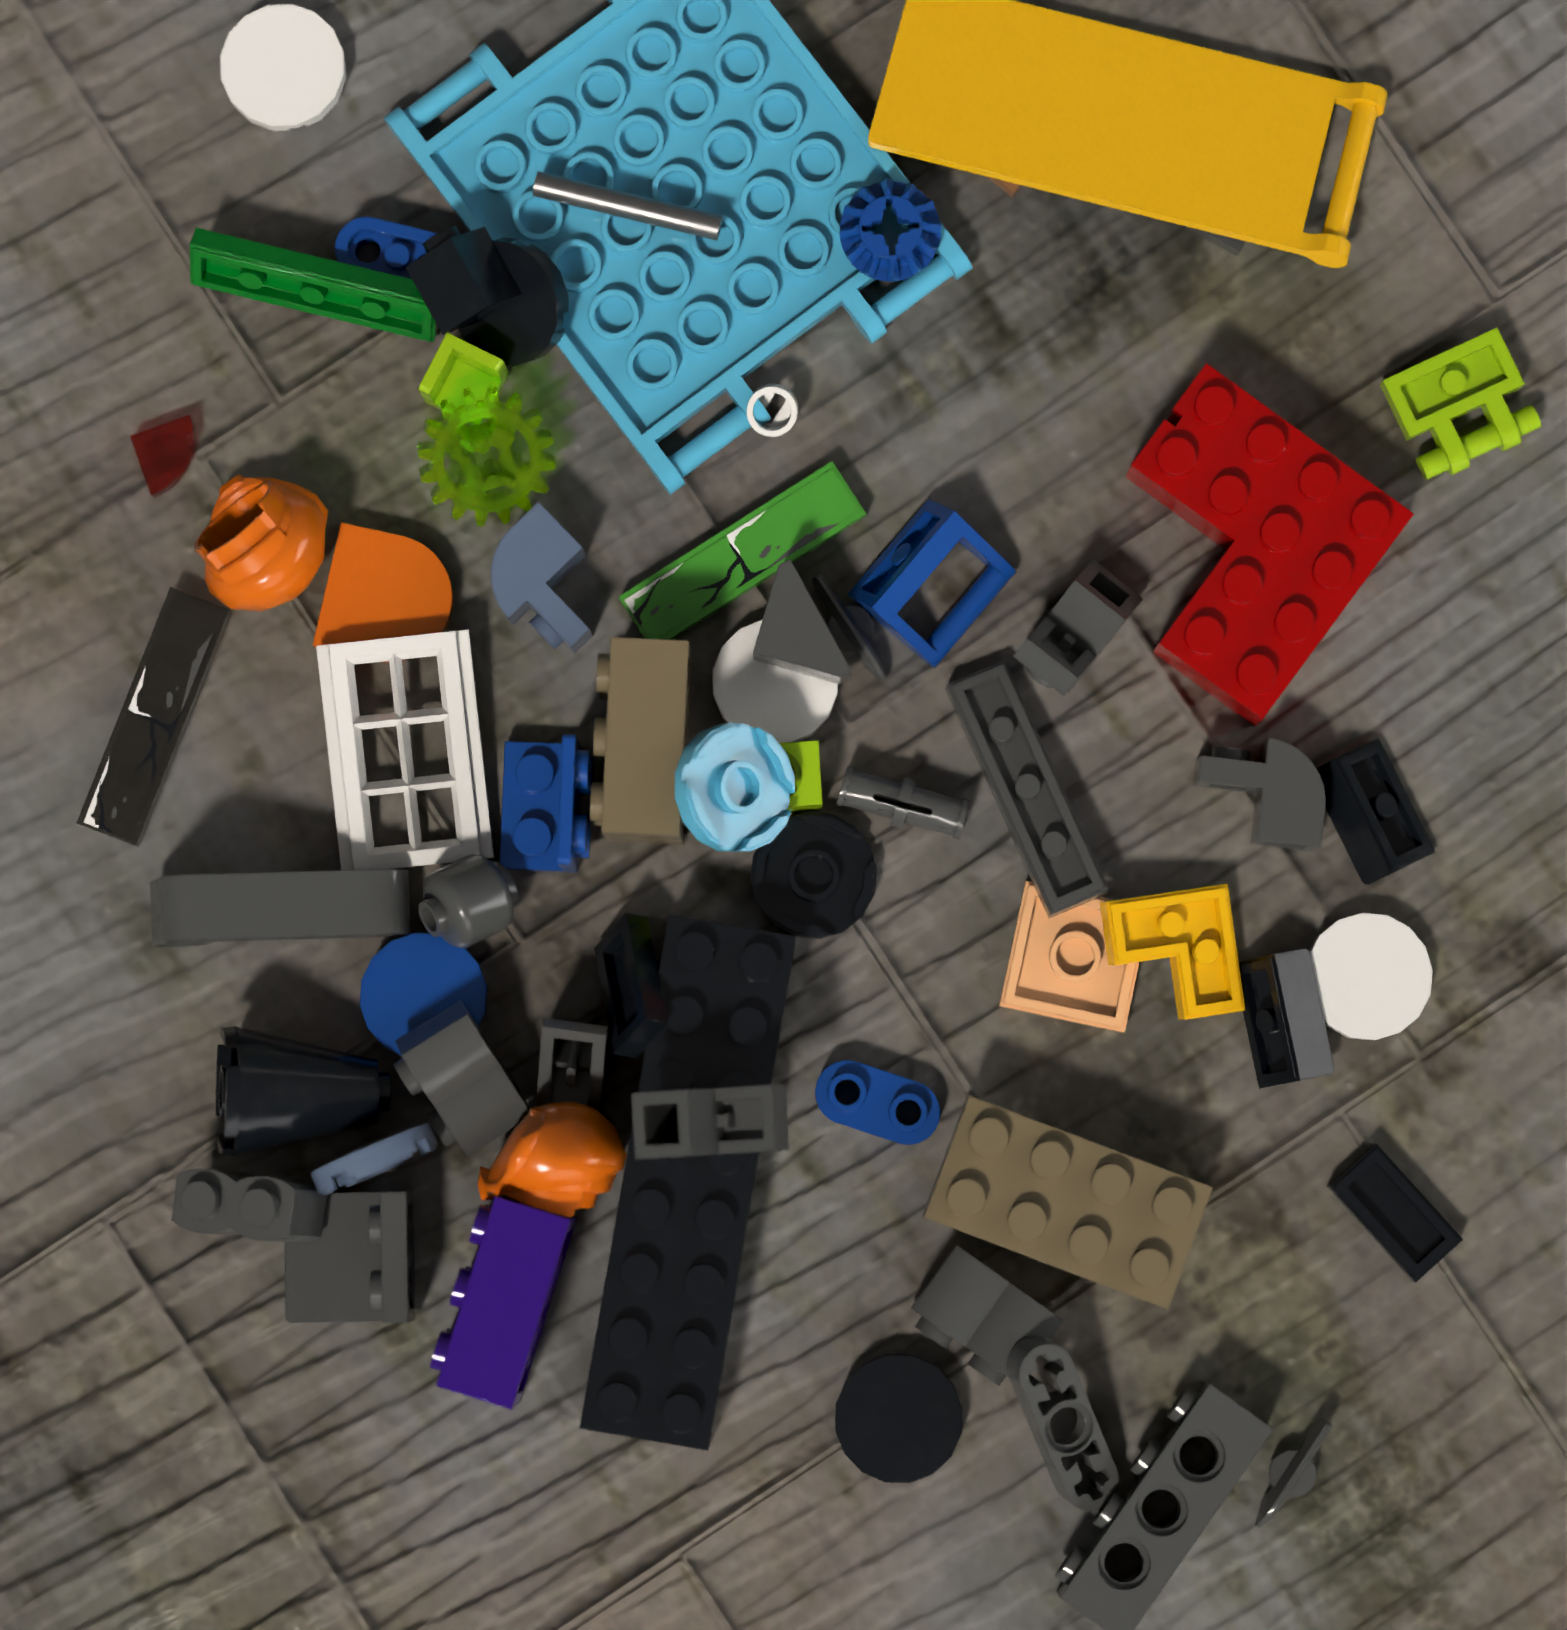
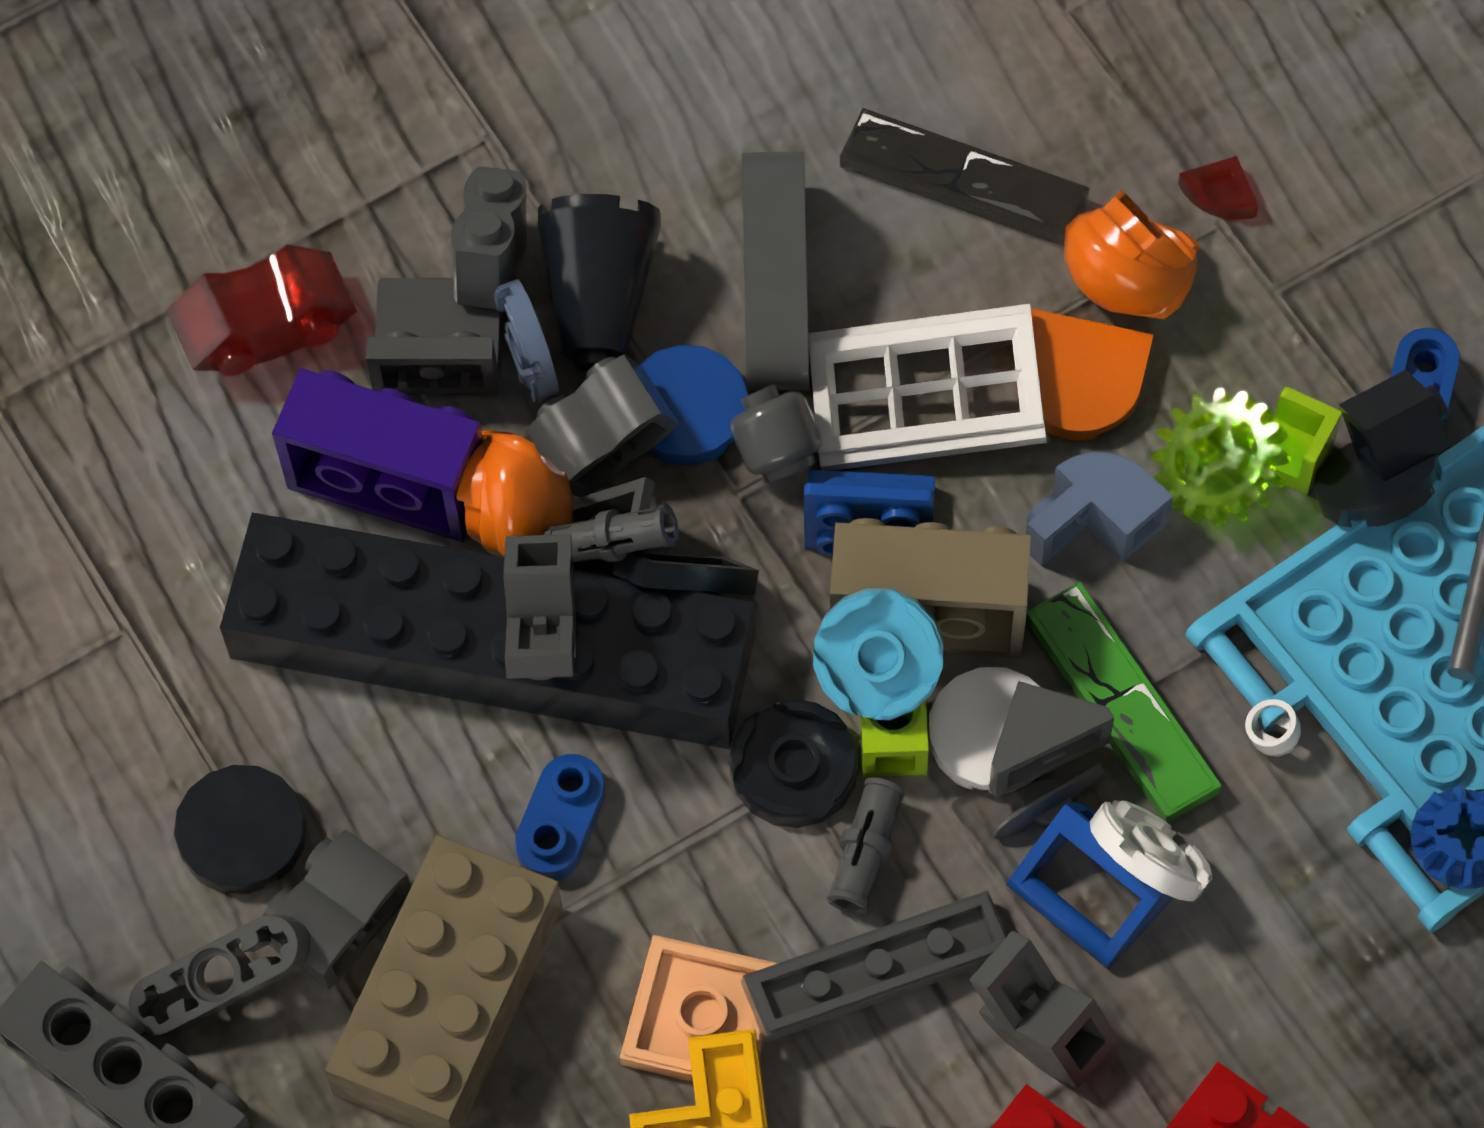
camera: 90 degrees right, 20 degrees down
green tile [190,228,439,342] -> none
none -> clear red brick [167,244,358,376]
none -> dark grey pin [544,505,679,562]
none -> white tile [1090,800,1213,902]

